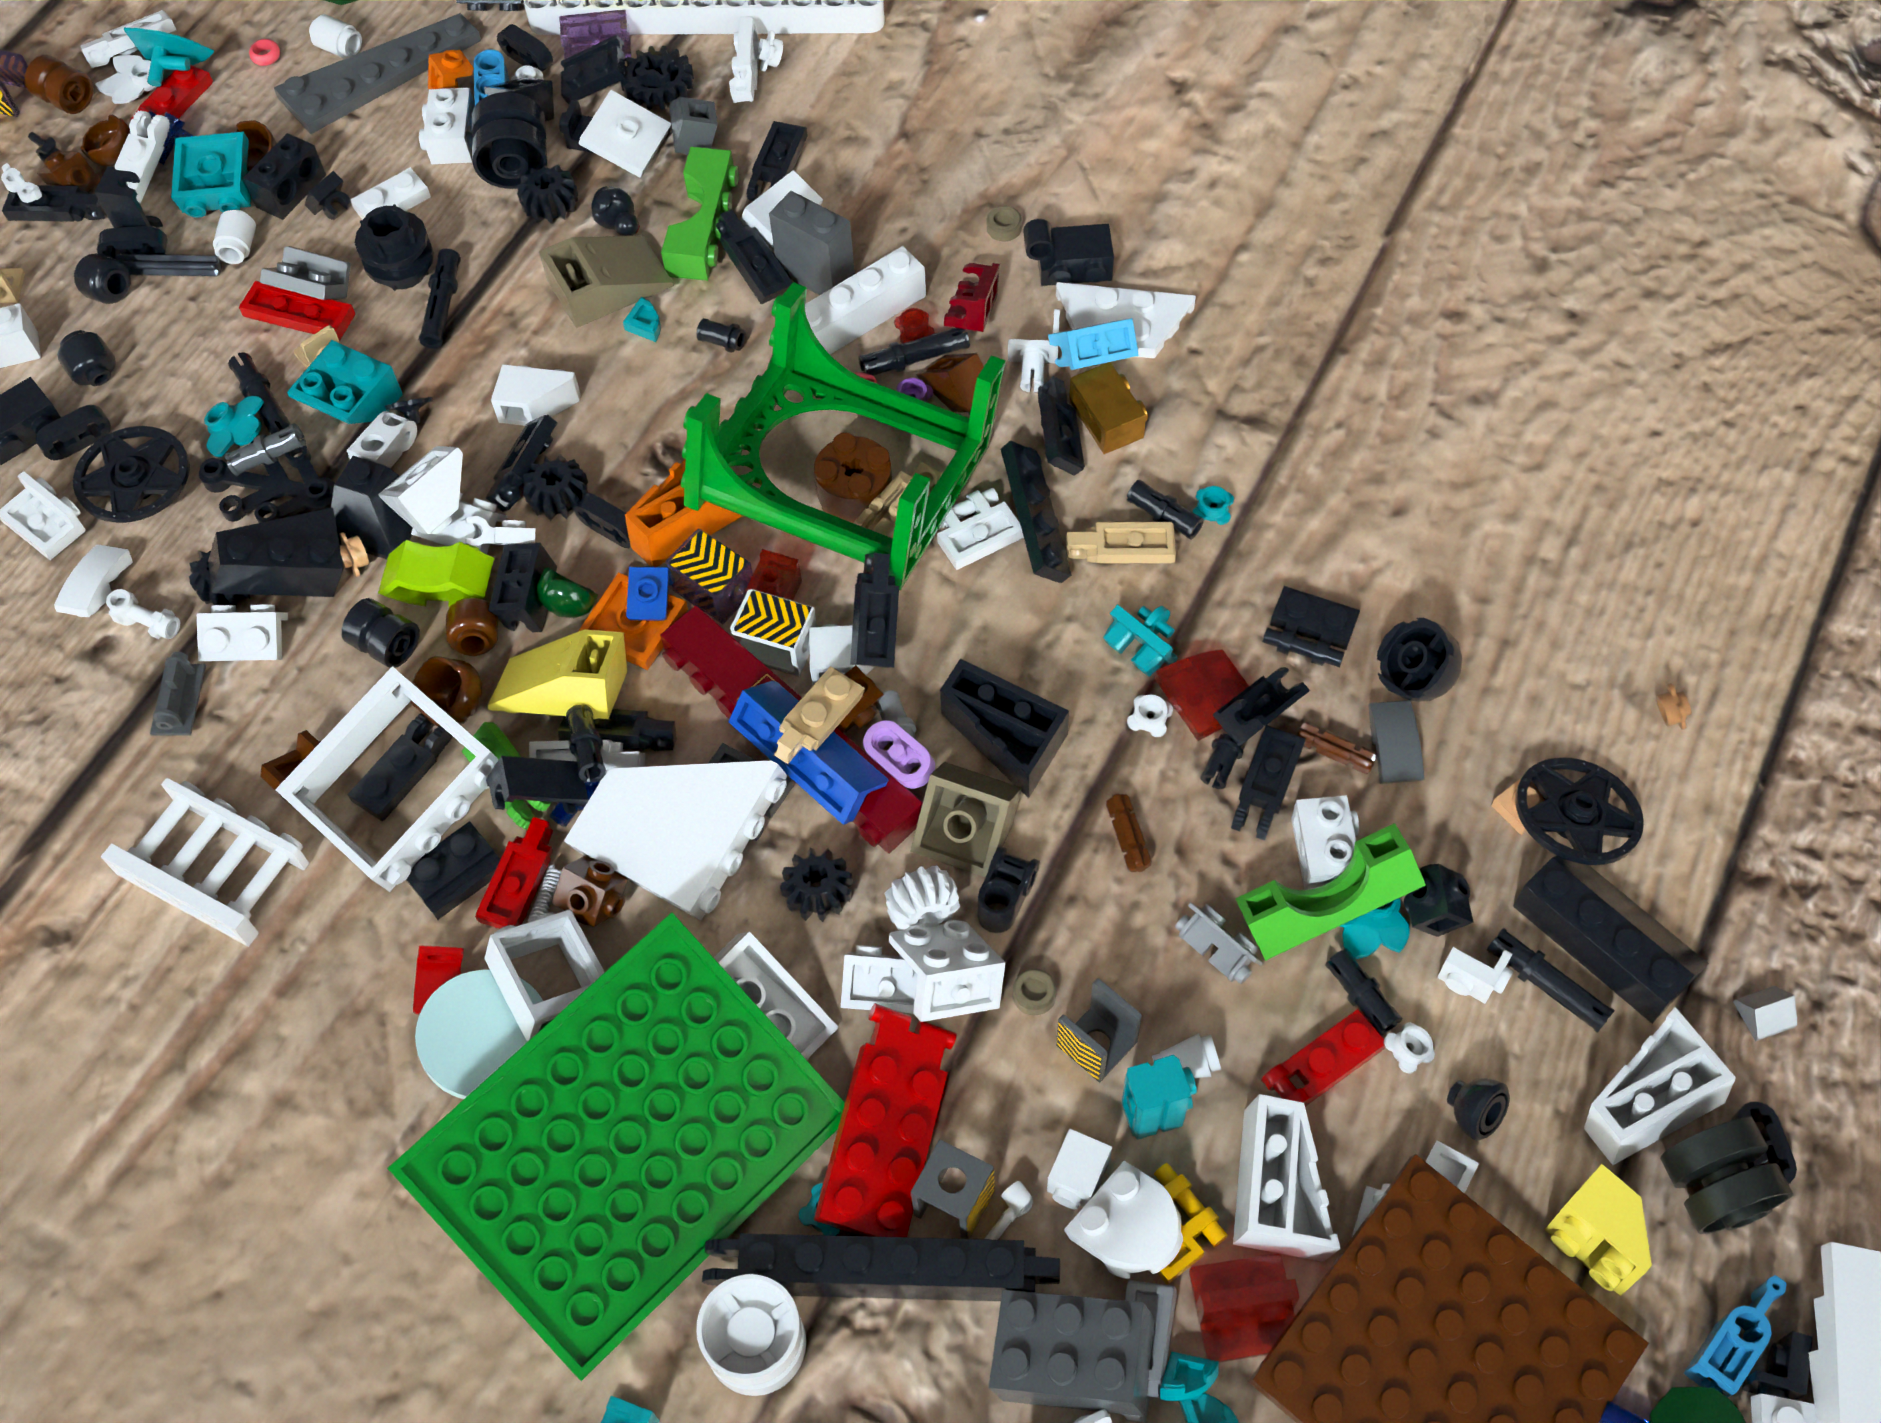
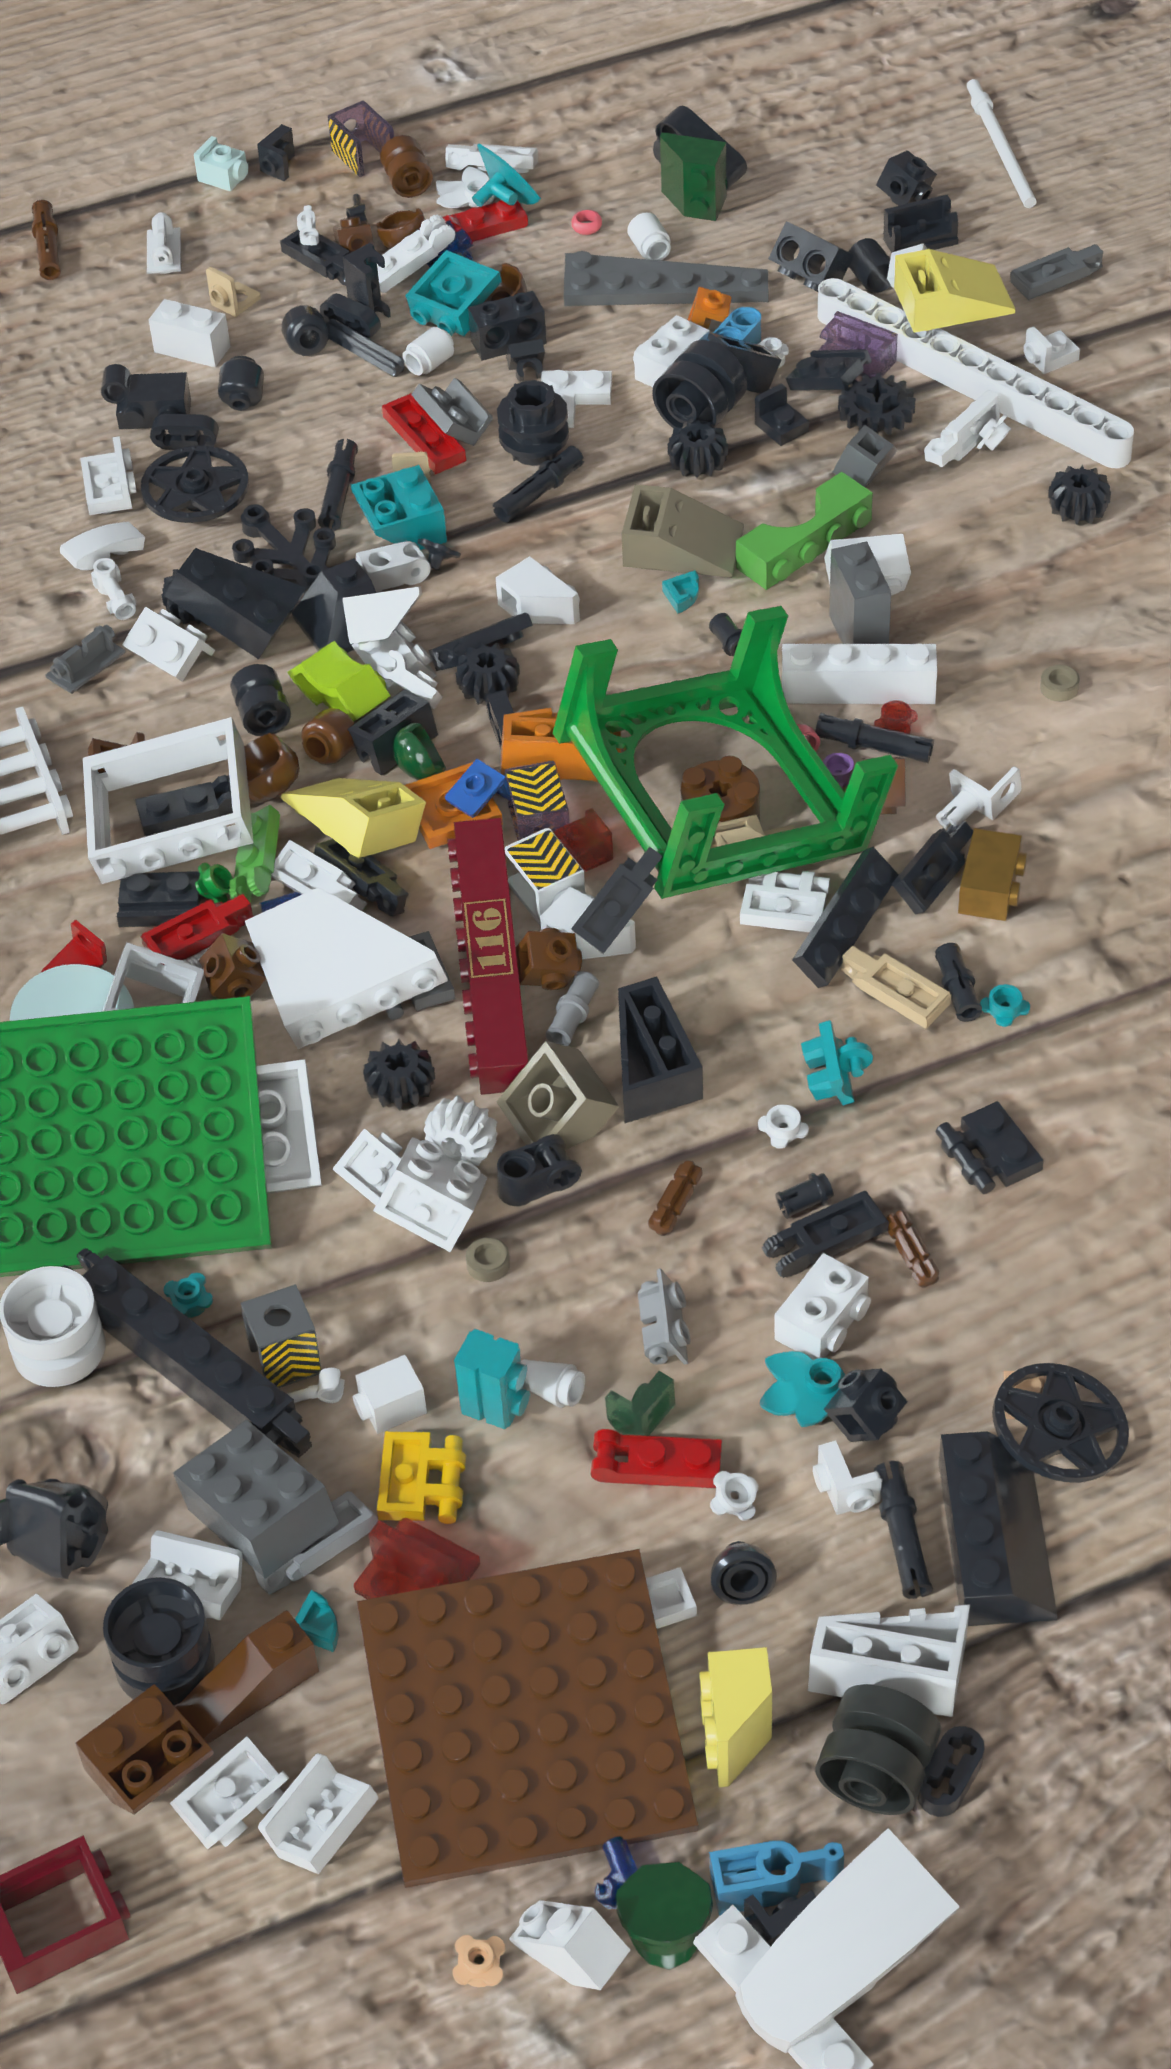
camera: 40 degrees right, 10 degrees down
teal plate [204,396,264,457] -> none
dark grey pin [225,423,306,476] -> none
light nougat plate [339,532,369,577] -> none
black hinge [486,756,589,814] -> none
black beam [497,24,553,72] -> none
black pin [566,705,606,782] -> none
white plate [579,90,671,178] -> none
black animal [591,186,640,236] -> none
black hinge [716,209,793,304] -> none
blue panel [728,681,889,825] -> none
black hinge [746,121,808,201] -> none
tan hinge [774,666,865,764] -> none
red hinge [814,1003,957,1237] -> none
lavender plate [863,720,935,789] -> none
dark red hinge [944,263,1000,332] -> none
black hinge [1023,219,1114,286] -> none
medium azure hinge [1048,318,1139,370] -> none
white wing [1056,282,1196,358] -> none
dark grey piece [1056,978,1142,1083] -> none
white slope [1064,1161,1183,1279] -> none
clear red slope [1155,649,1249,741] -> none
teal tile [1160,1351,1219,1401] -> none
black hinge [1212,667,1310,747] -> none
white wedge [1233,1094,1341,1262] -> none
bright green arch [1235,823,1426,961] -> none
black pin [1325,948,1403,1035] -> none
dark grey slope [1368,700,1425,784] -> none
black cylinder [1377,618,1462,702] -> none
slope [1733,986,1797,1041] -> none
none -> green plate [195,862,233,903]
none -> clear green bracket [605,1371,676,1436]
none -> black gear [1048,464,1111,525]

